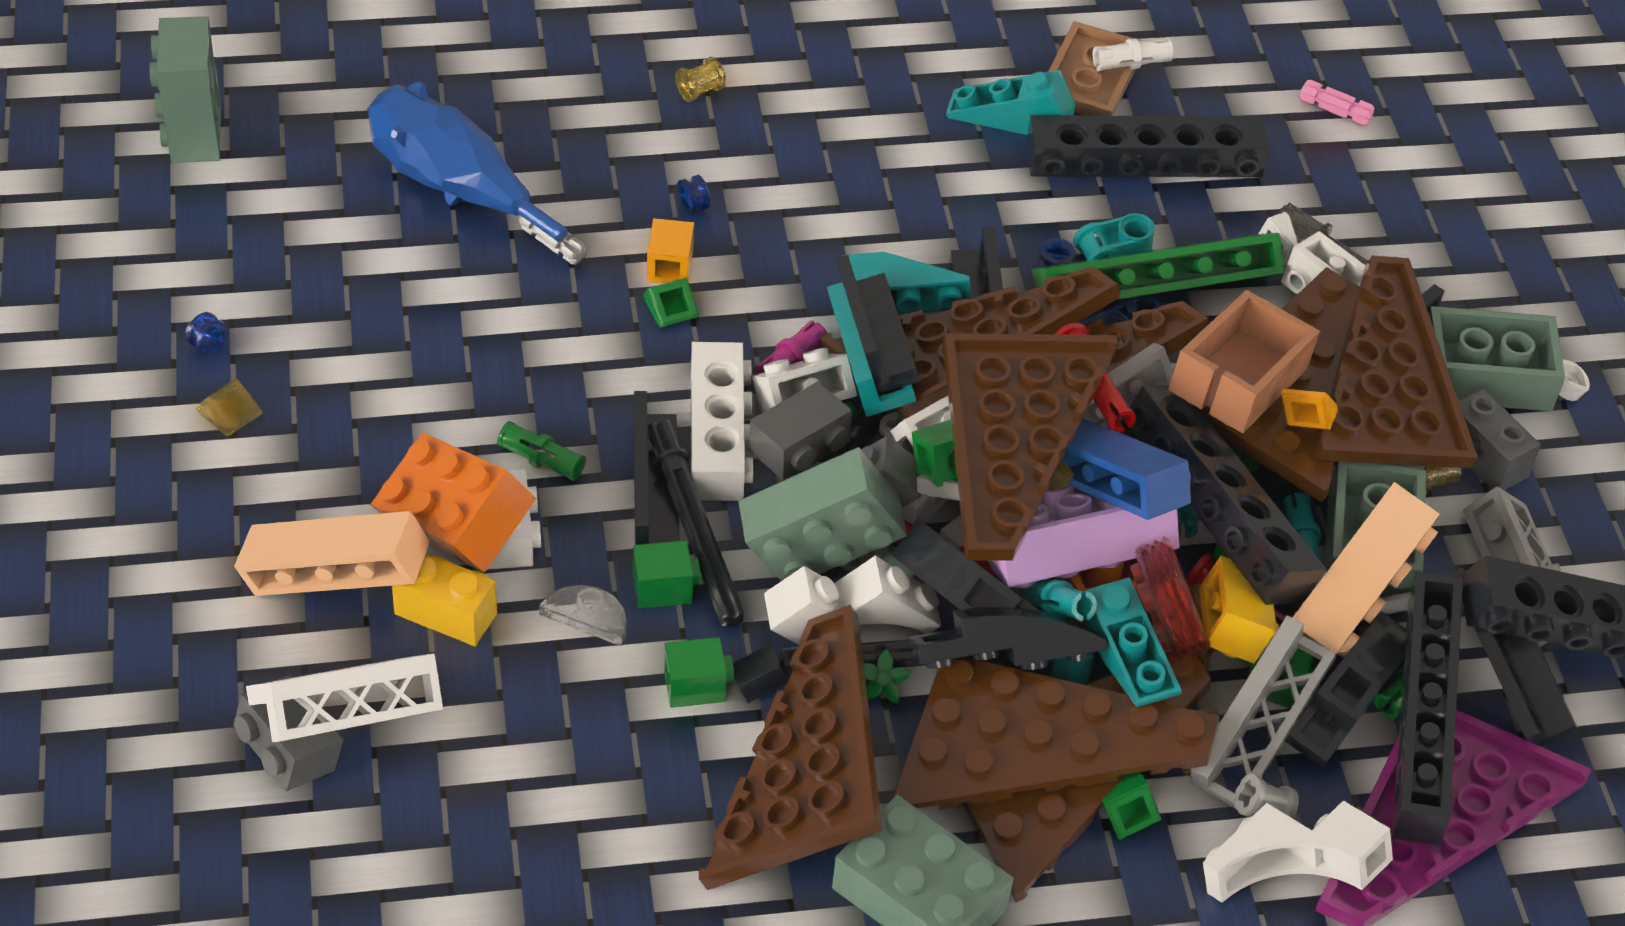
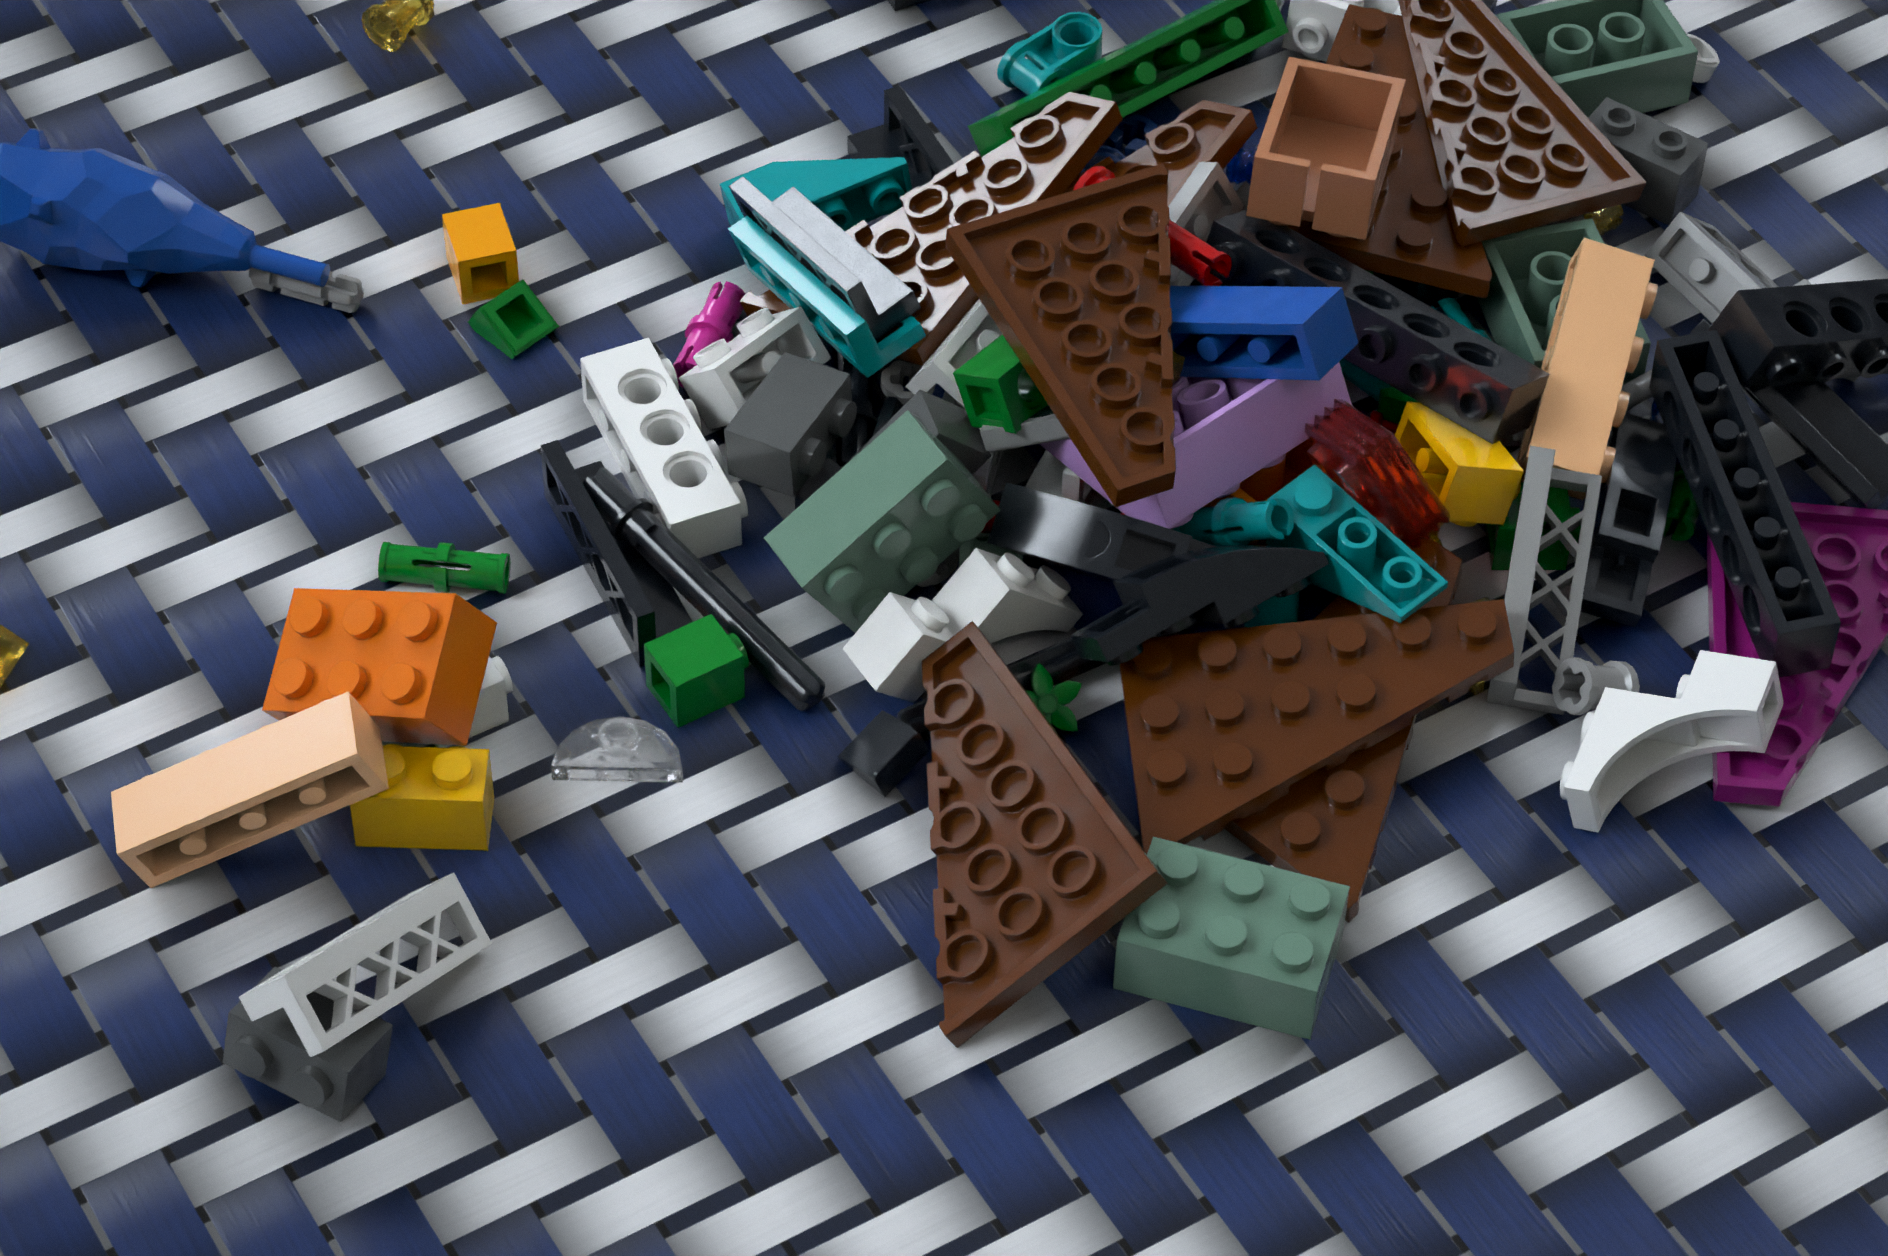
camera: 20 degrees left, 0 degrees up
green brick [664,637,734,708] -> none
clear blue bush [677,174,711,214] -> none
clear blue bush [1038,238,1076,268] -> none
green slope [1102,772,1162,840] -> none
light orange slope [1281,389,1338,429] -> none

